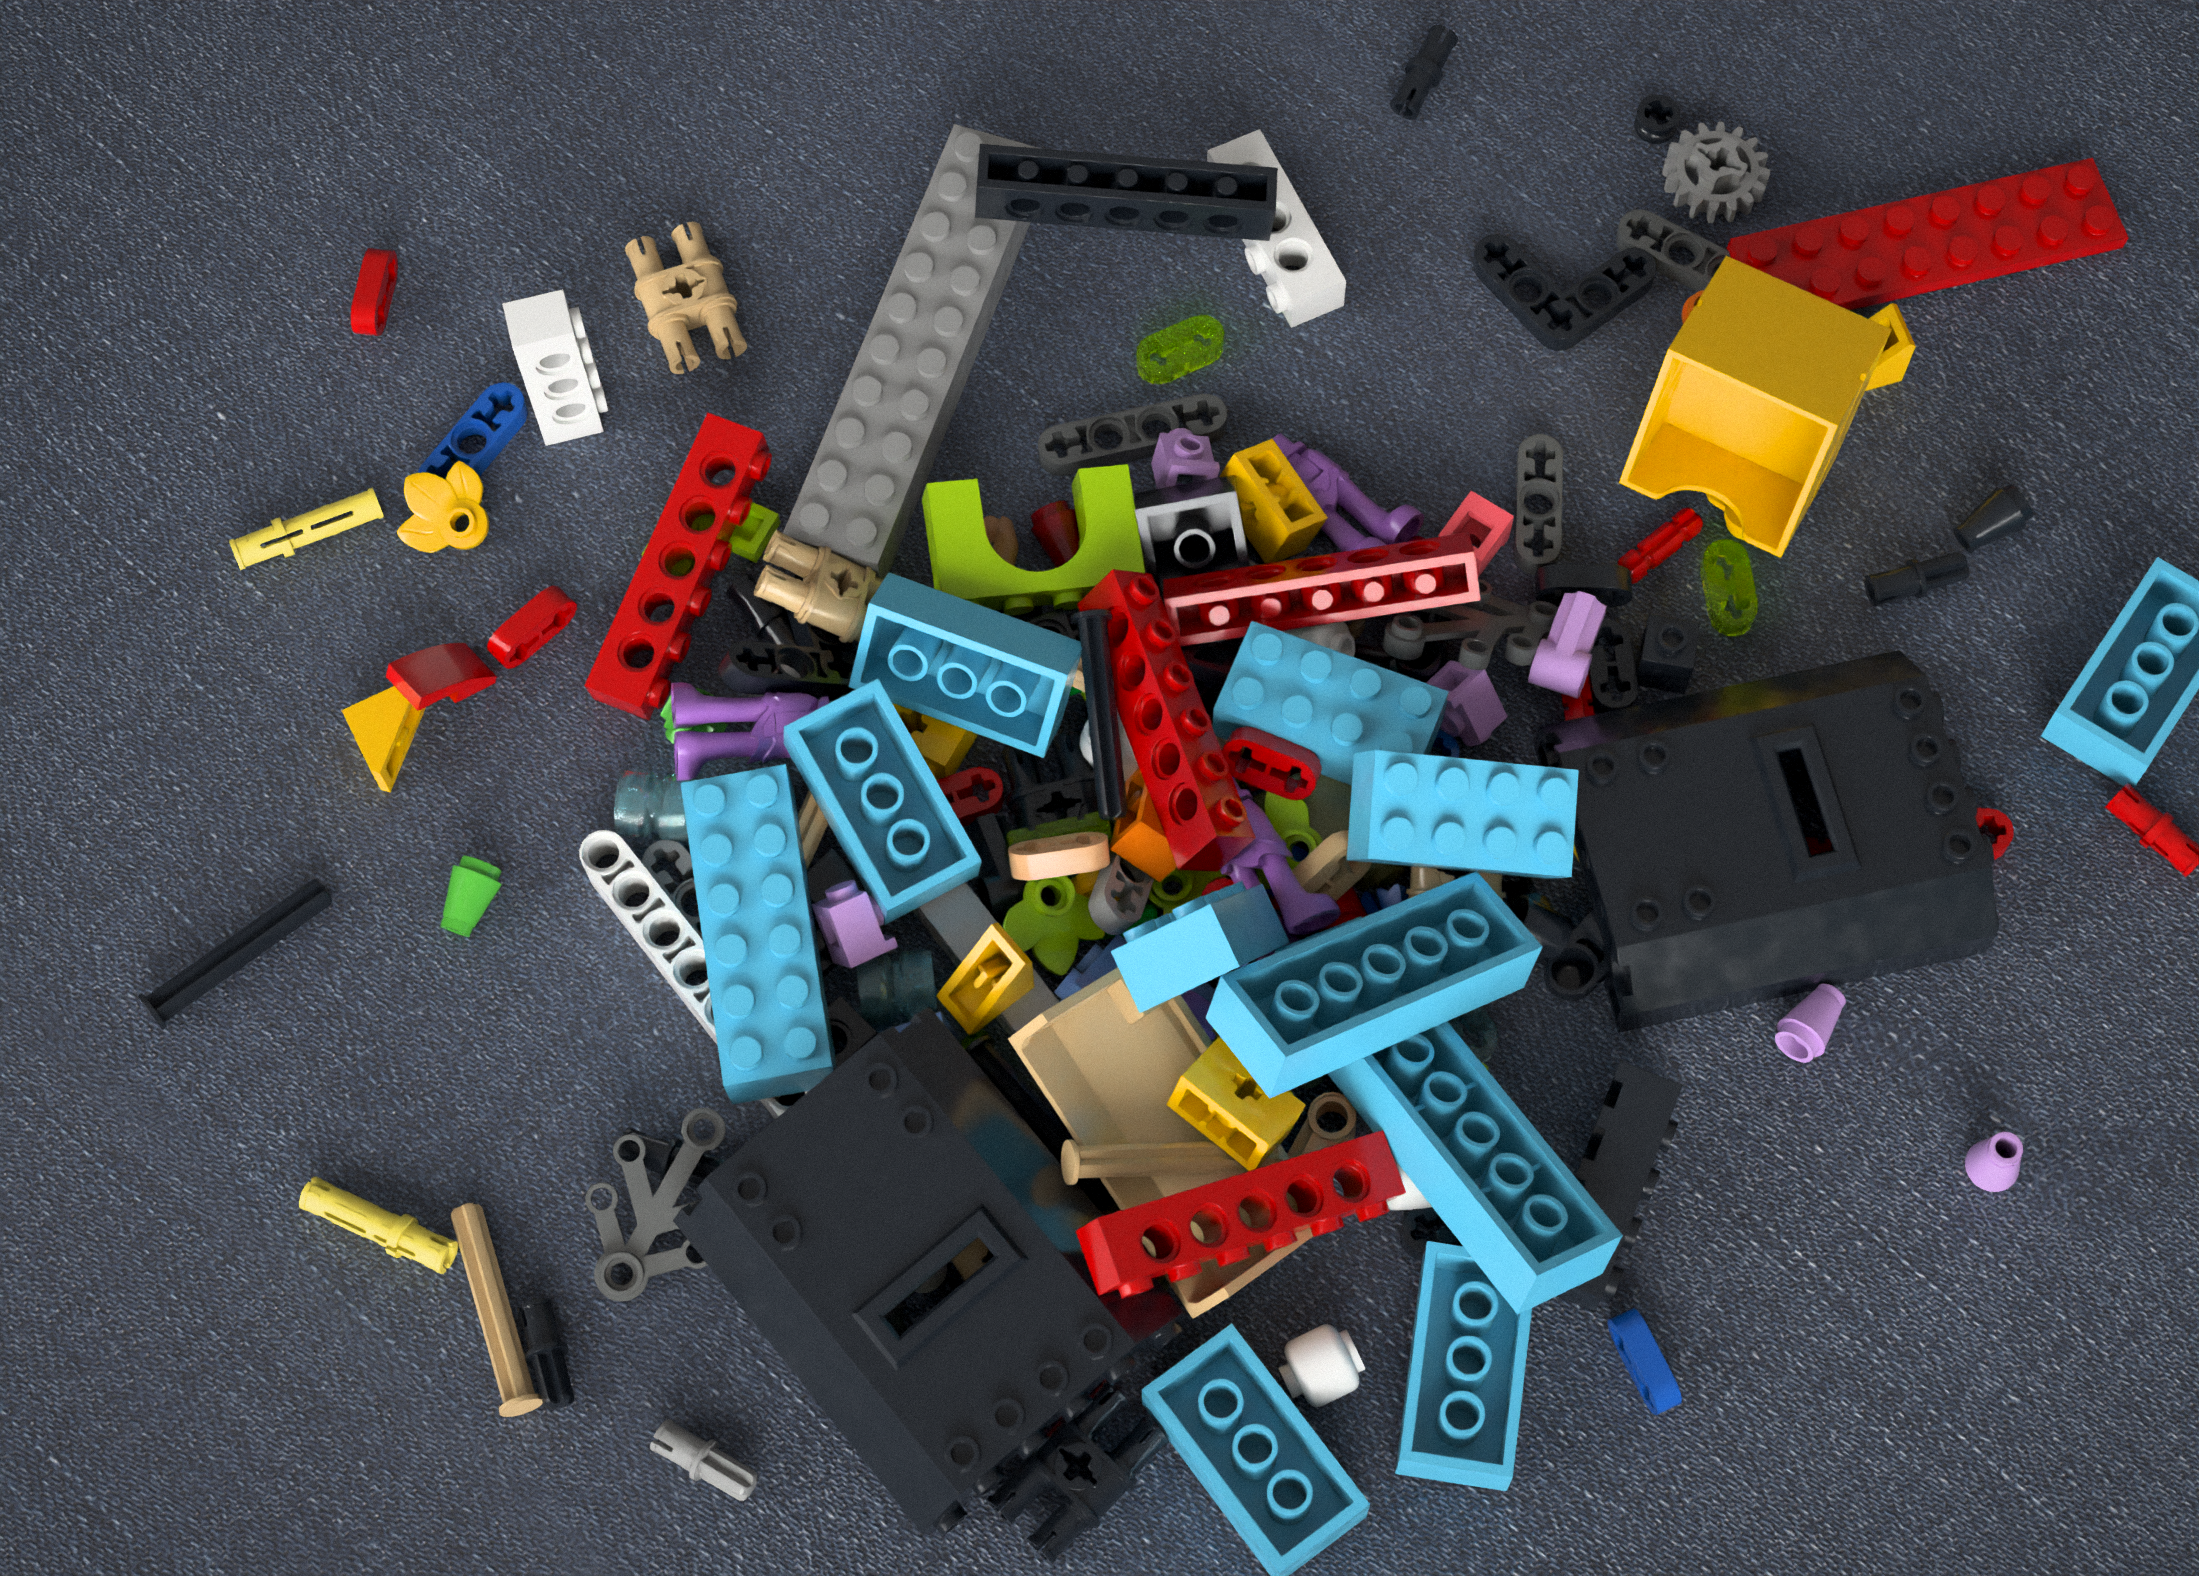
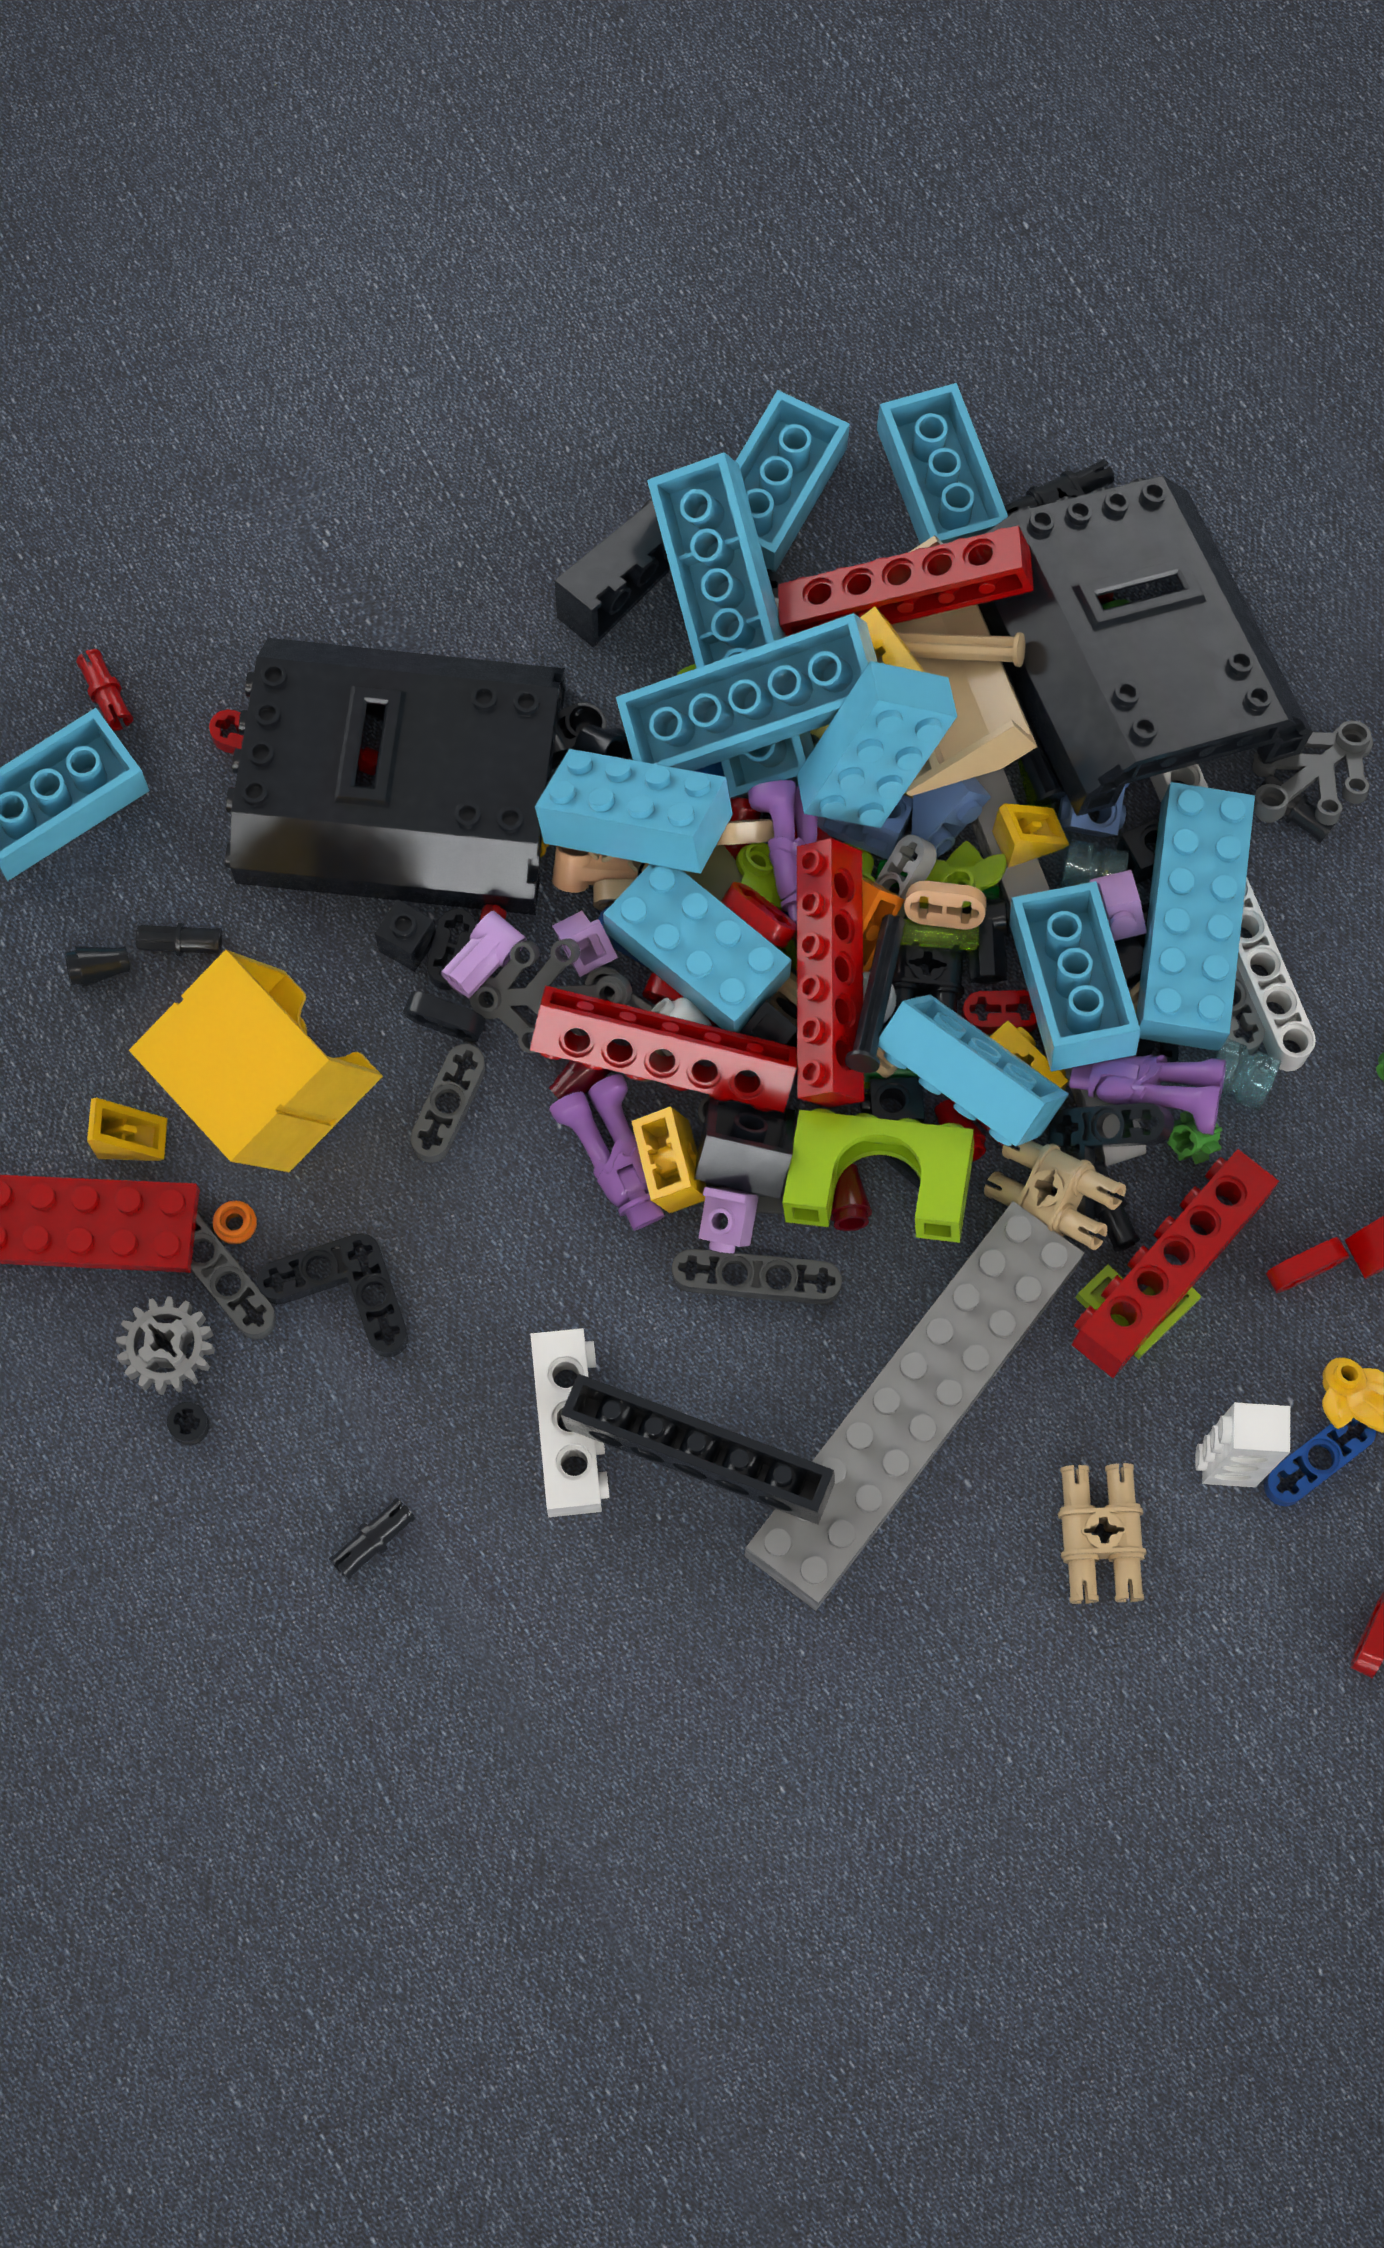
camera: 165 degrees left, 5 degrees up
light grey axle [650,1418,758,1501] -> none
medium nougat arm [984,515,1019,566] -> none
clear neon green beam [1136,315,1224,385] -> none
white head [1278,1324,1365,1407] -> none
coral brick [1438,491,1514,578] -> none
blue beam [1607,1308,1682,1415] -> none
red axle [1617,507,1703,584] -> none
clear neon green beam [1700,539,1758,636] -> none
lavender cone [1775,983,1846,1063] -> none
lavender cone [1965,1132,2023,1192] -> none

